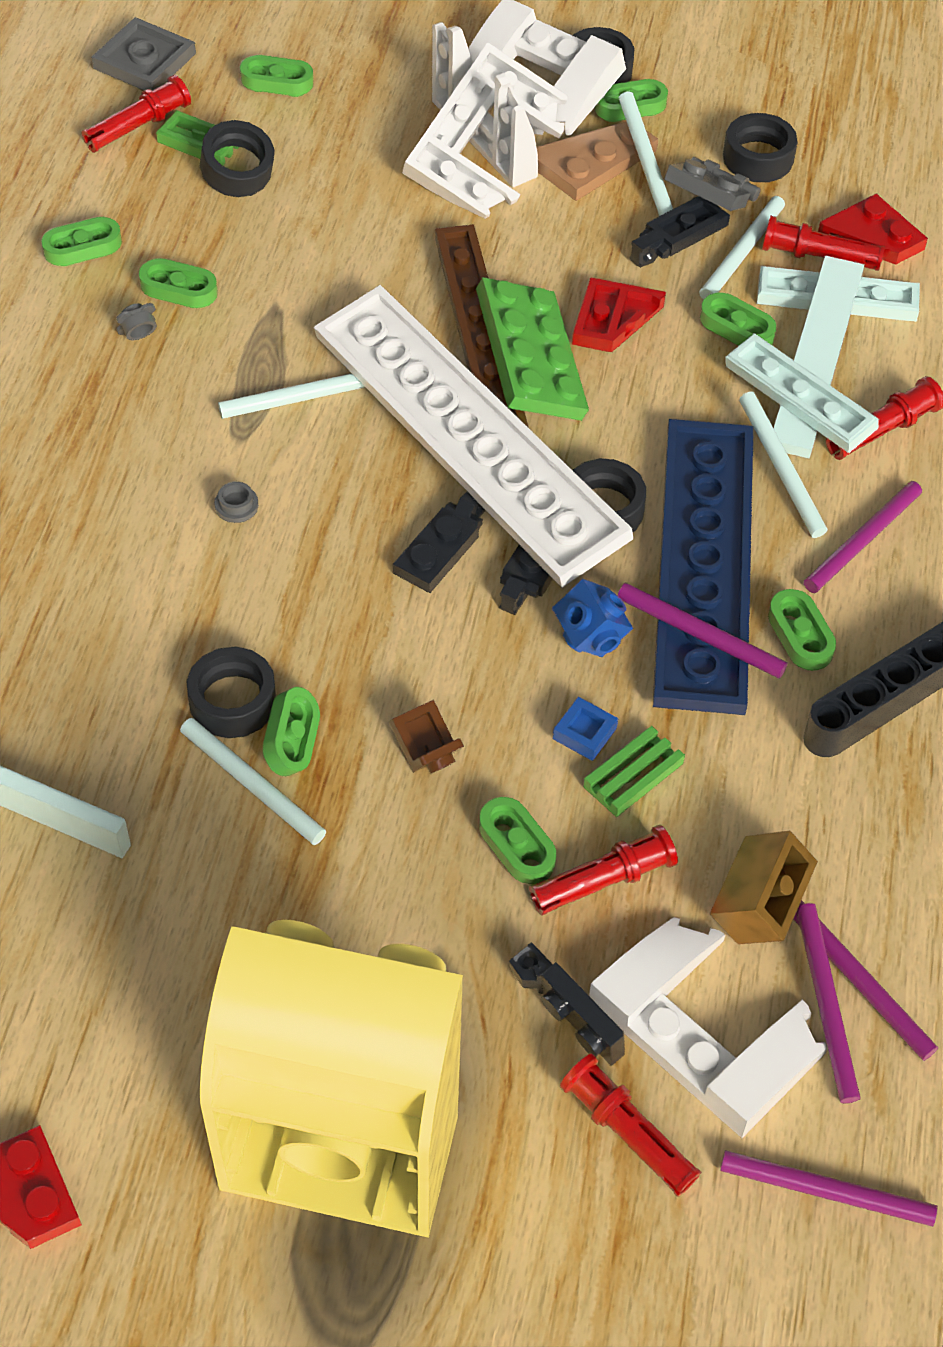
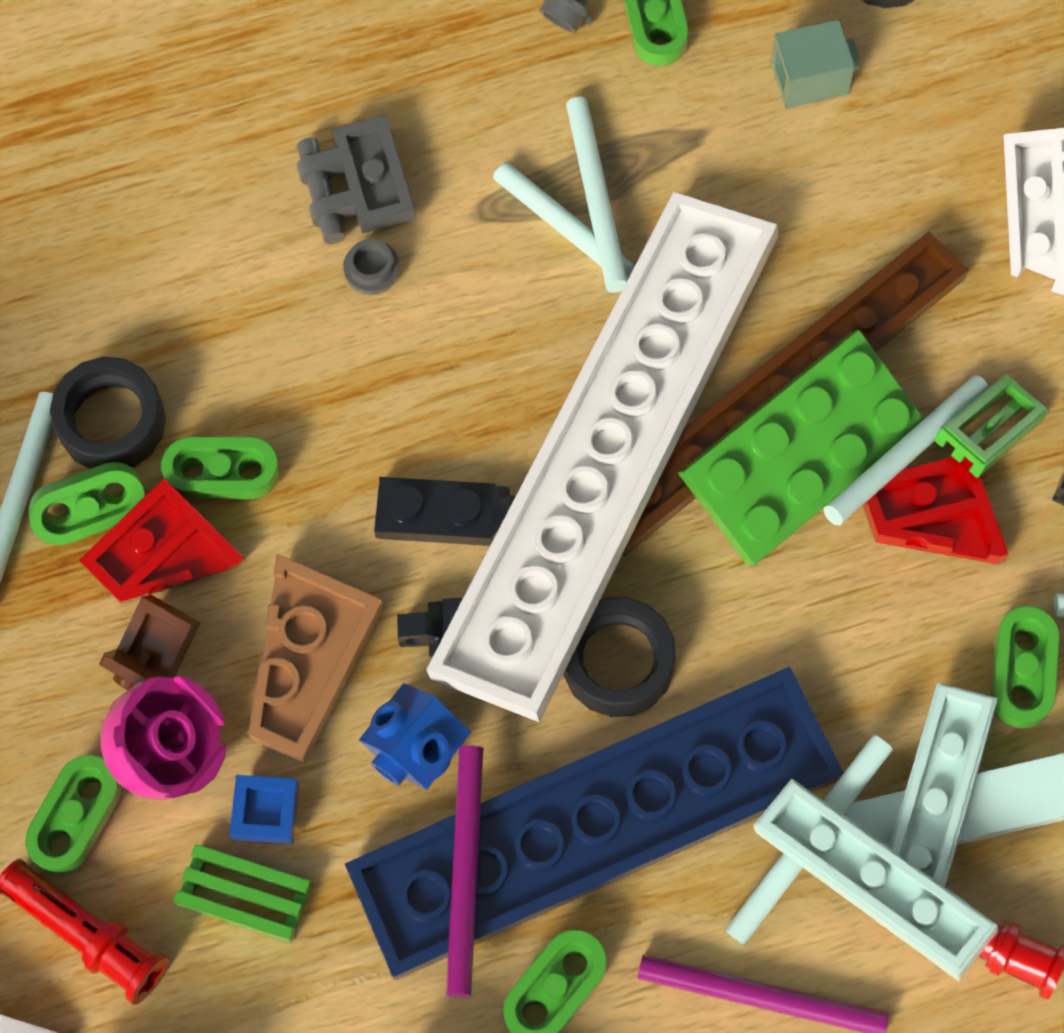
camera: 65 degrees right, 15 degrees up
none -> red wing [79,478,244,604]
none -> dark pink cylinder [100,676,227,800]
none -> bright green plate [161,437,280,499]
none -> medium nougat wing [248,554,384,764]
none -> dark grey plate [297,115,416,244]
none -> light aqua bar [566,97,628,293]
none -> light aqua tile [754,779,998,981]
none -> sand green brick [771,20,859,108]
none -> light aqua bar [824,375,989,525]
none -> bright green tile [934,374,1049,478]

